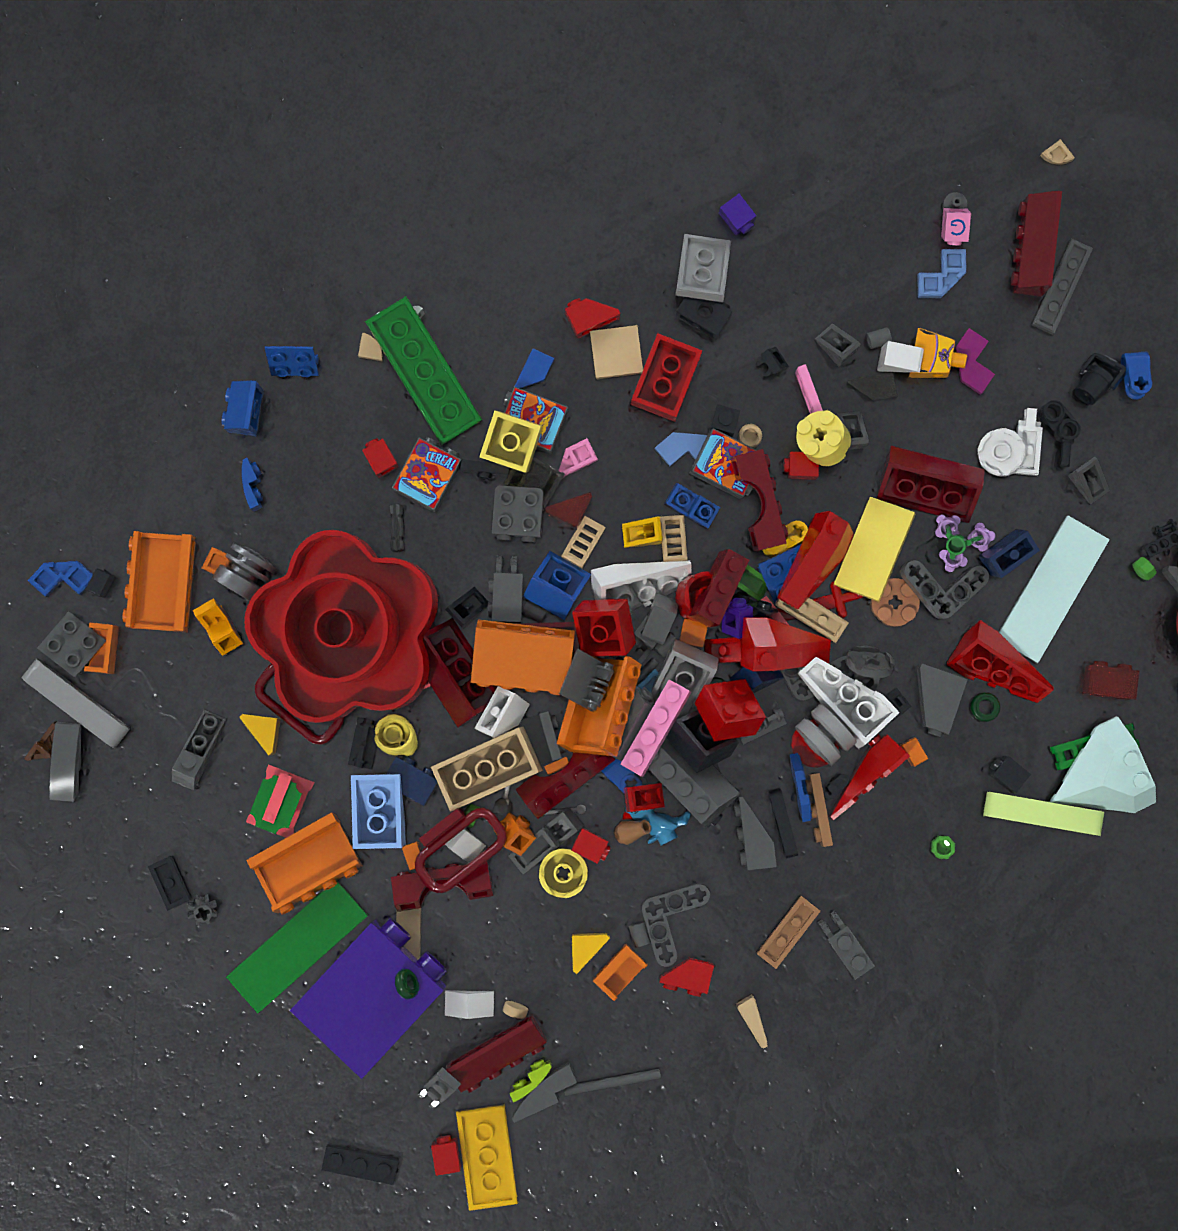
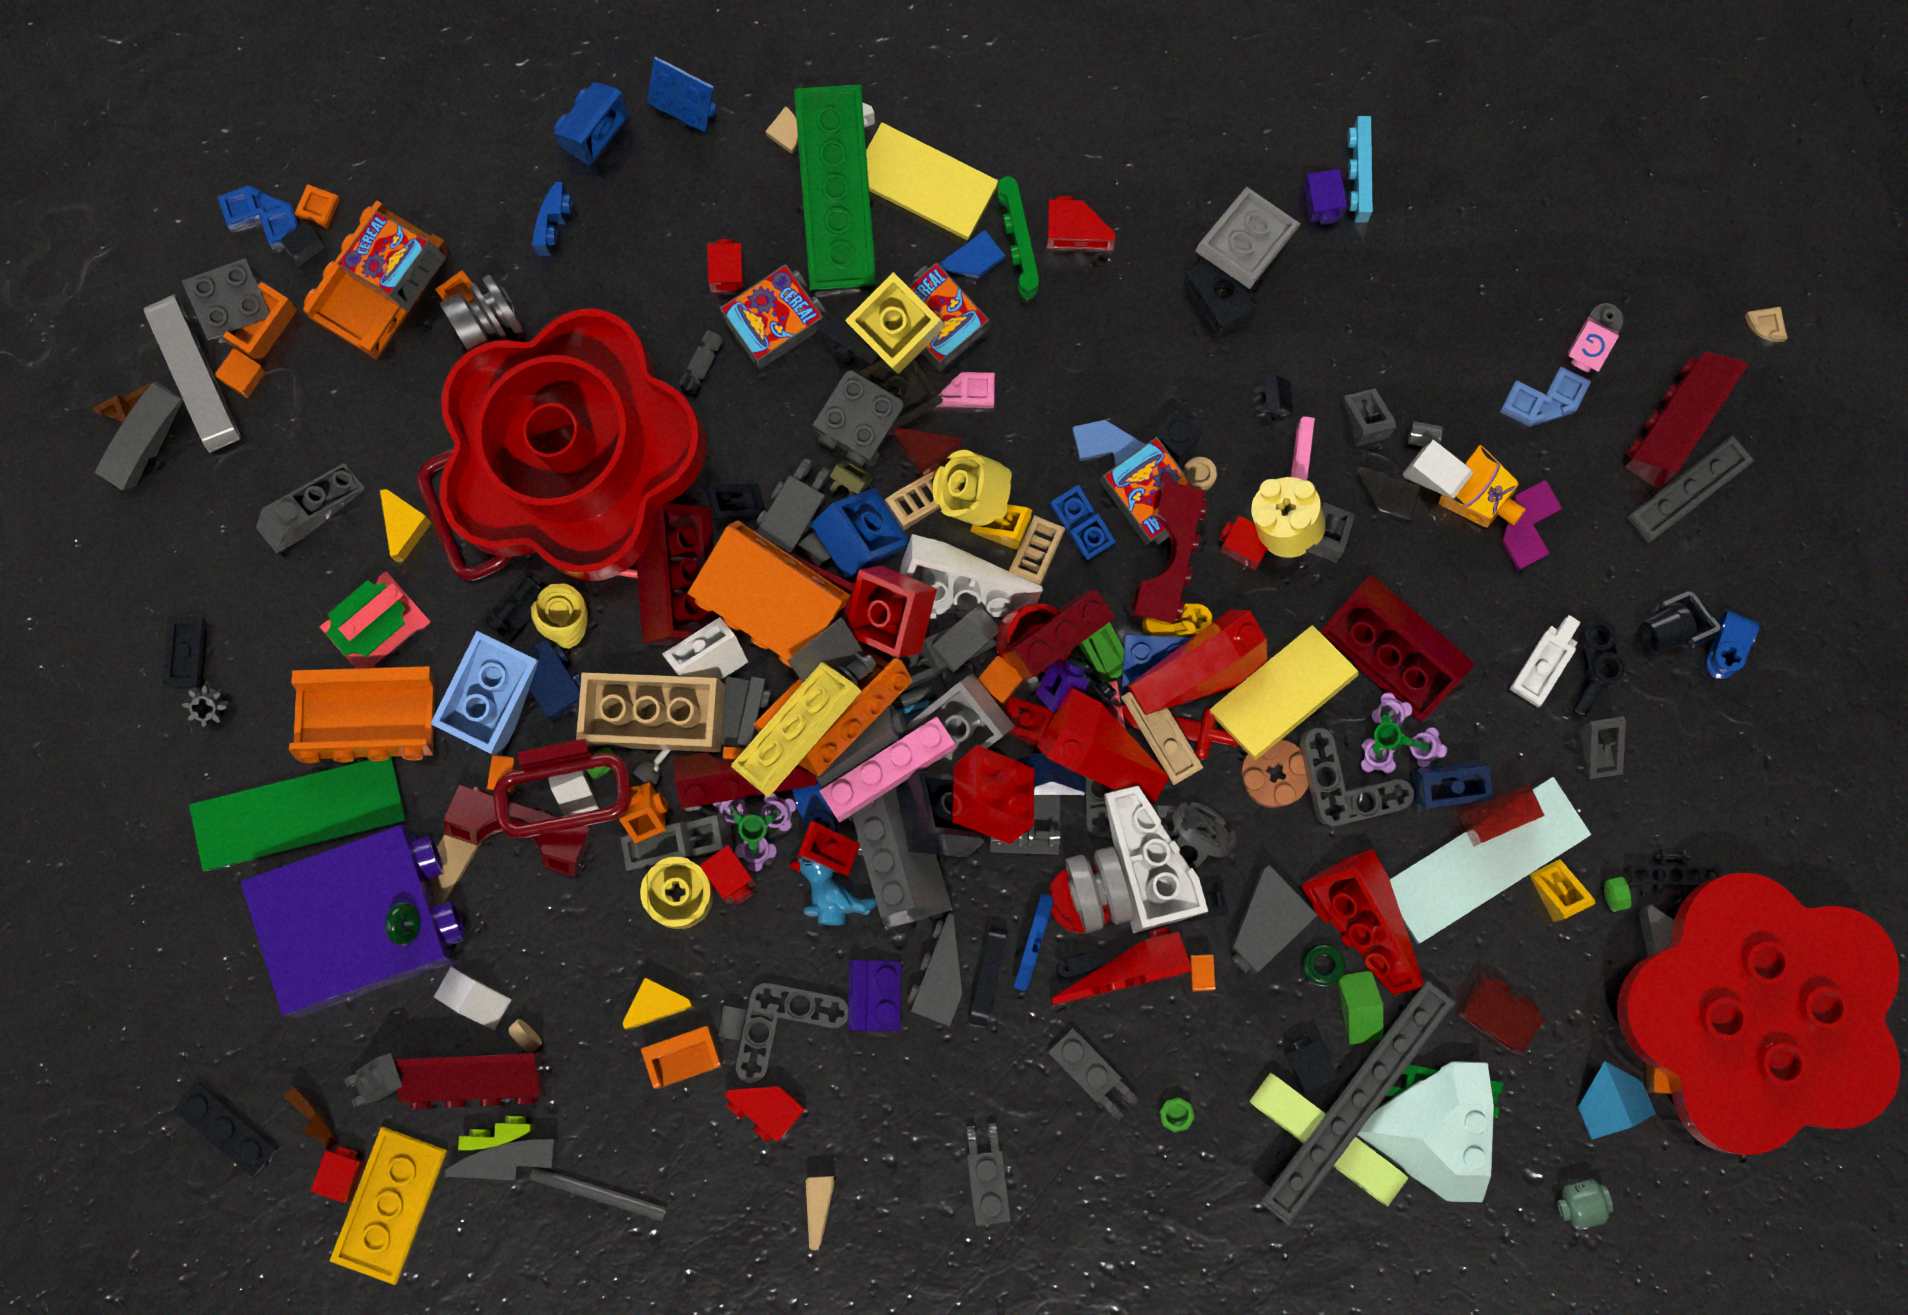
camera: 25 degrees right, 5 degrees down
light orange brick [193,598,243,656] -> none
tan tile [590,325,643,379] -> none
medium nougat cone [614,820,651,845] -> none
red brick [631,333,702,422] -> none
medium nougat plate [756,895,820,969] -> none
medium nougat plate [805,773,833,847] -> none
white tile [978,428,1027,476] -> none
none -> orange piece [215,348,266,398]
none -> reddish brown slope [284,1086,337,1150]
none -> orange tile [294,184,340,229]
none -> brick [337,210,447,311]
none -> lavender plant [713,793,797,872]
none -> light yellow tile [731,661,861,798]
none -> olive tile [830,458,874,498]
none -> dark purple plate [848,960,901,1032]
none -> light yellow tile [866,123,999,241]
none -> light yellow brick [933,450,1012,526]
none -> green plate [997,176,1039,300]
none -> dark grey hinge [1048,1028,1139,1121]
none -> dark grey tile [1260,980,1455,1224]
none -> bright green slope [1338,971,1384,1045]
none -> medium azure plate [1347,116,1373,223]
none -> clear red brick [1459,784,1545,847]
none -> yellow slope [1530,859,1595,922]

